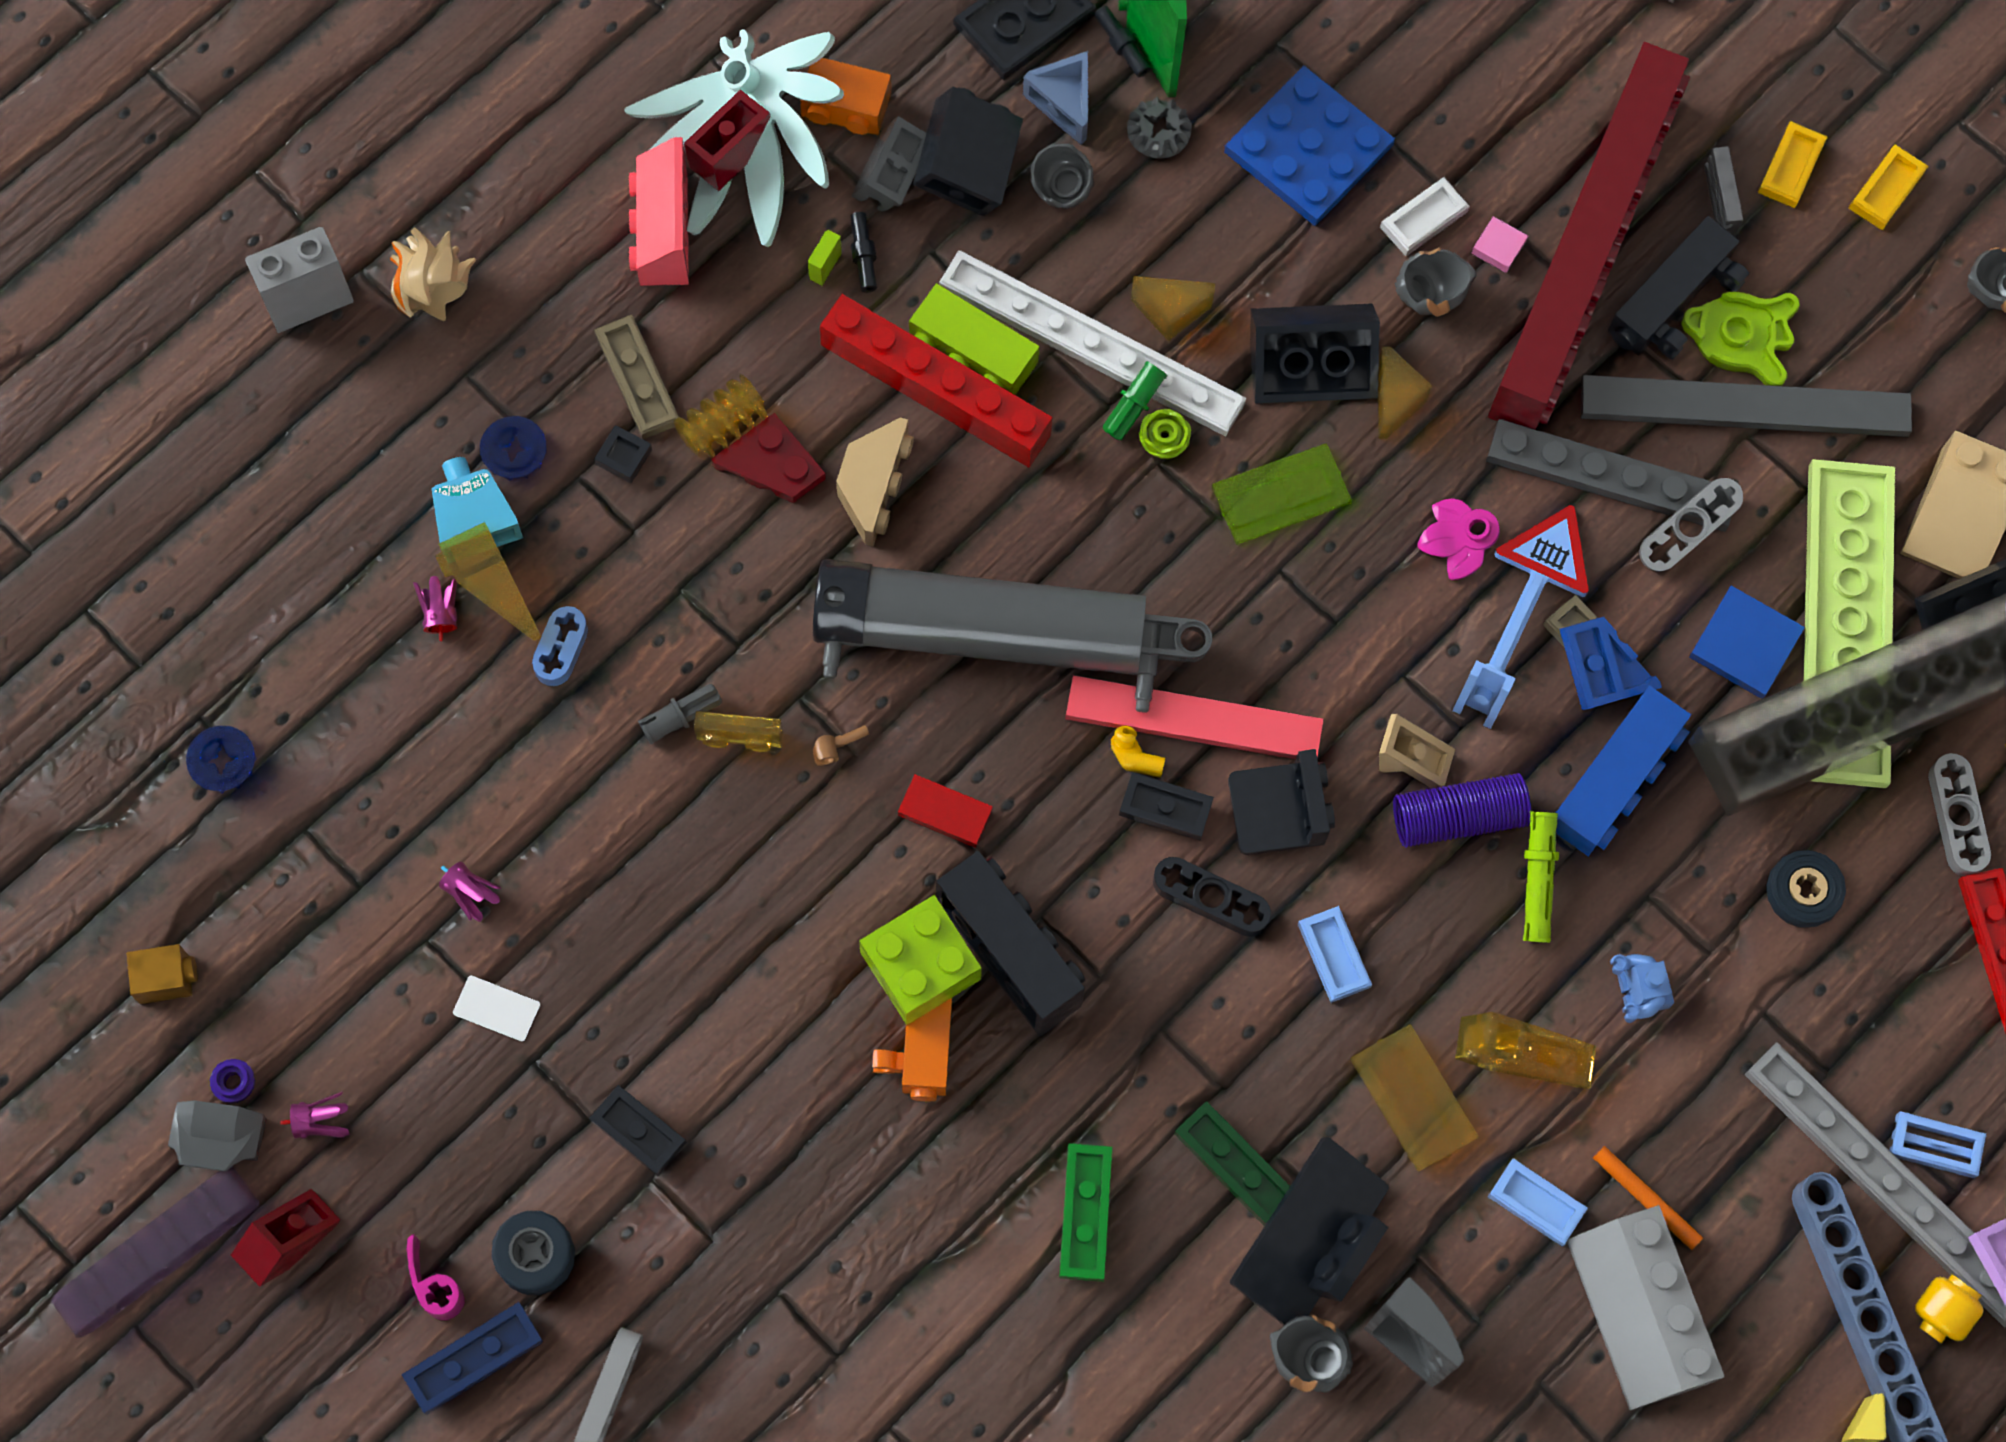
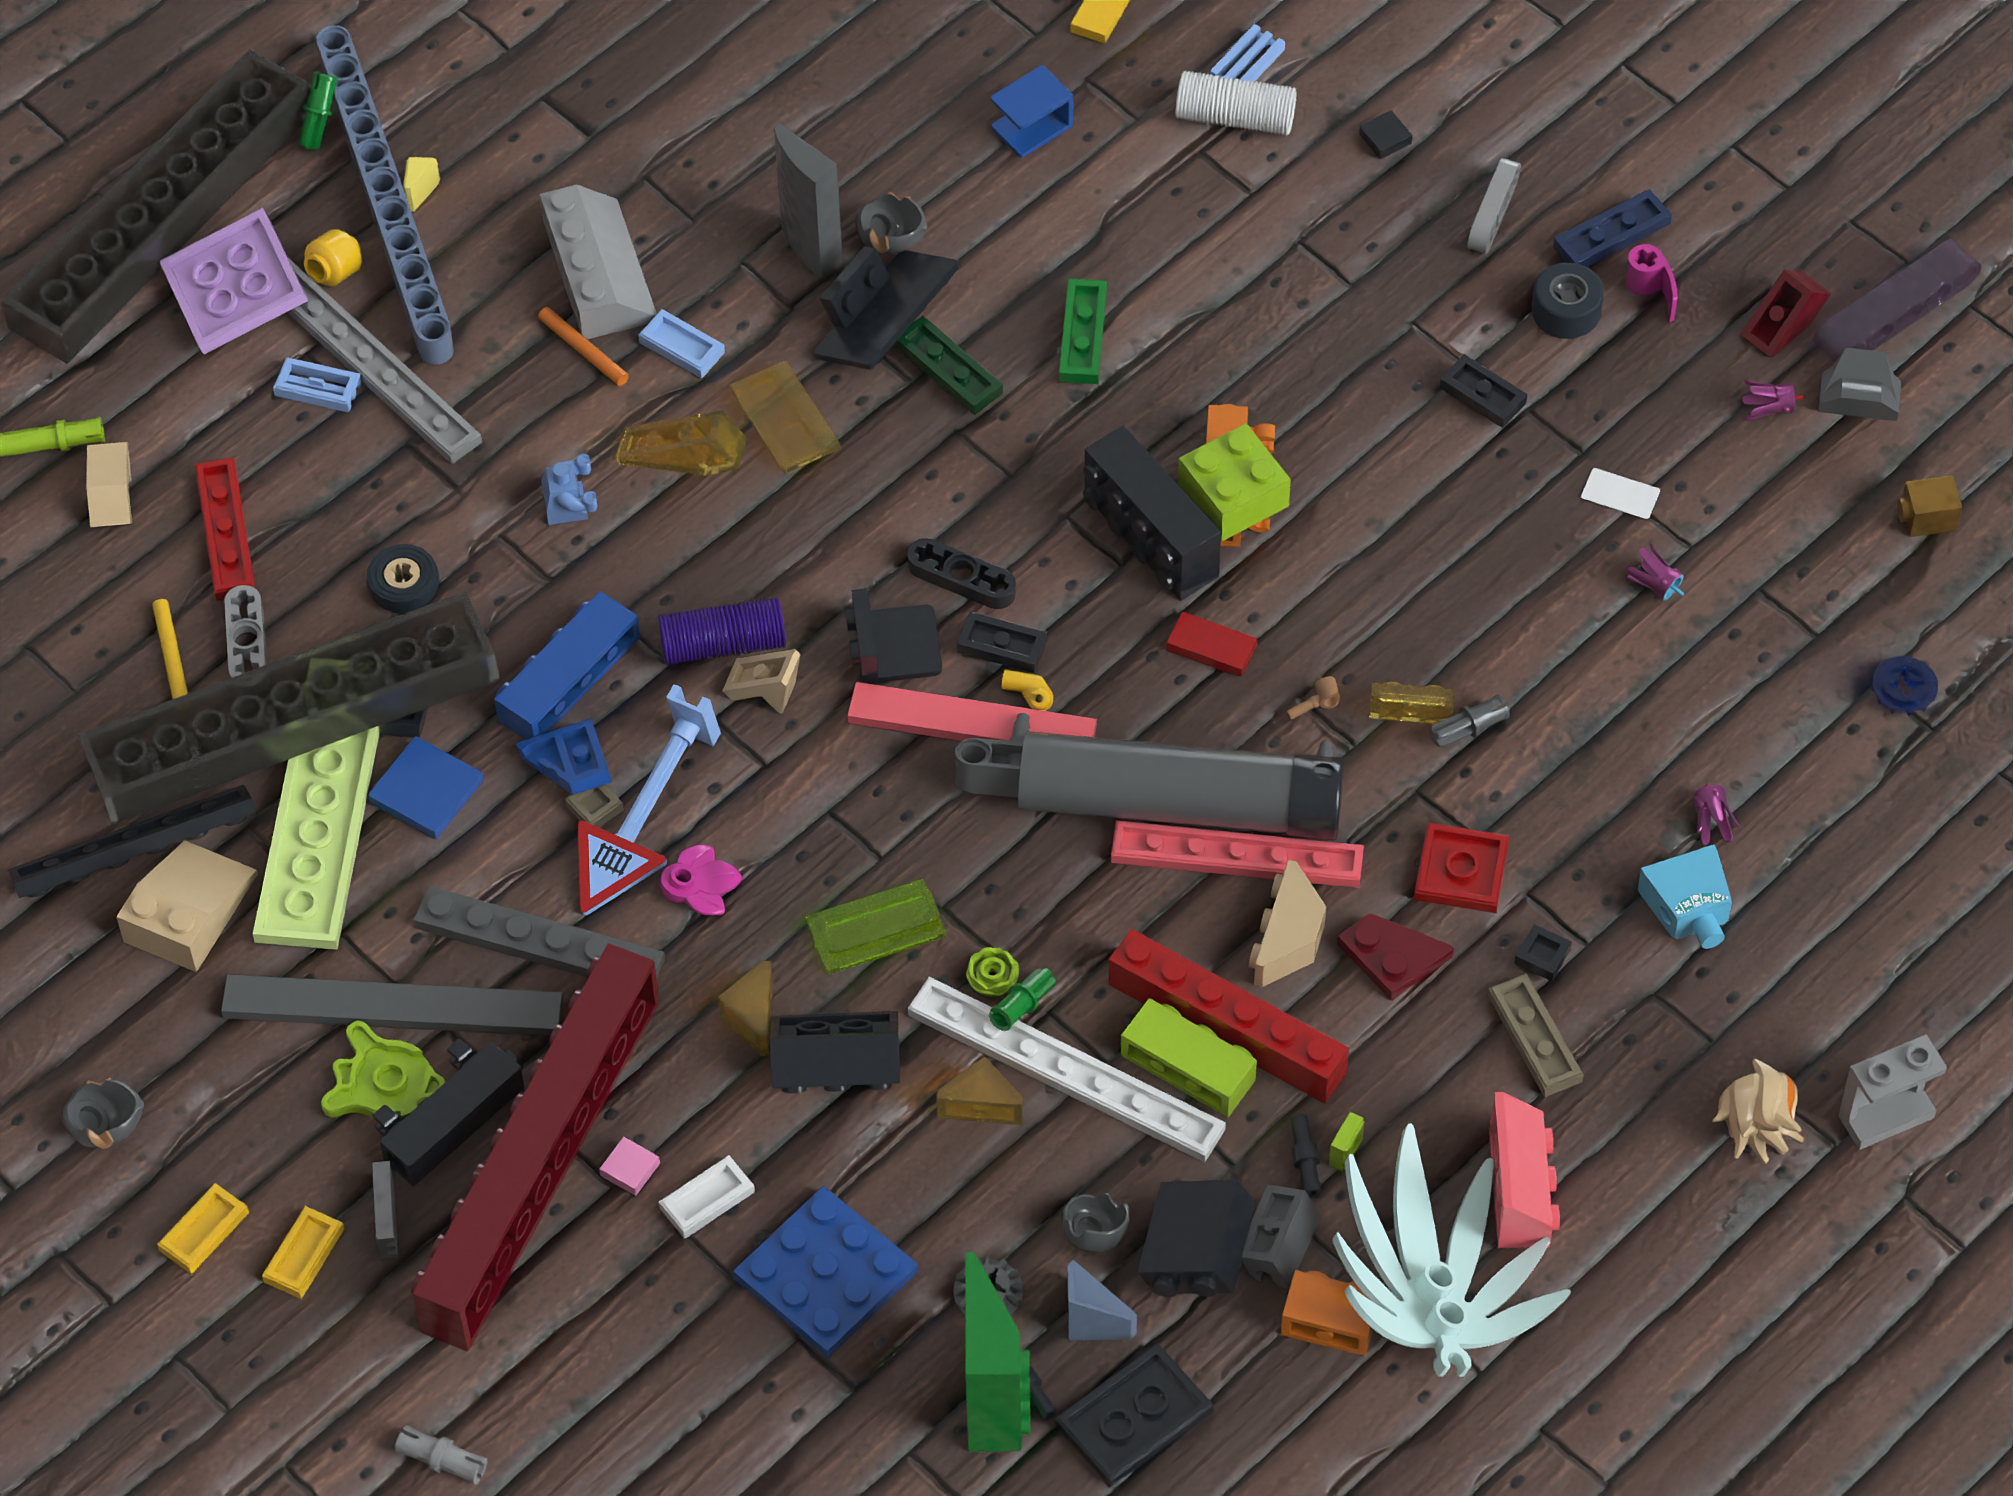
camera: 175 degrees left, 15 degrees down
dark purple plate [210,1059,255,1104] -> none
clear yellow slope [435,522,541,641] -> none
clear blue gear [480,416,547,482] -> none
medium blue beam [532,606,588,686] -> none
clear yellow piece [673,373,768,458] -> none
dark red slope [684,89,771,191] -> none
light blue tile [1298,906,1372,1003] -> none
dark grey hair [1394,247,1477,317] -> none
lime pin [1523,811,1559,942] -> none
light grey beam [1639,478,1743,571] -> none
none -> coral tile [1111,820,1364,888]
none -> red tile [1414,822,1510,913]

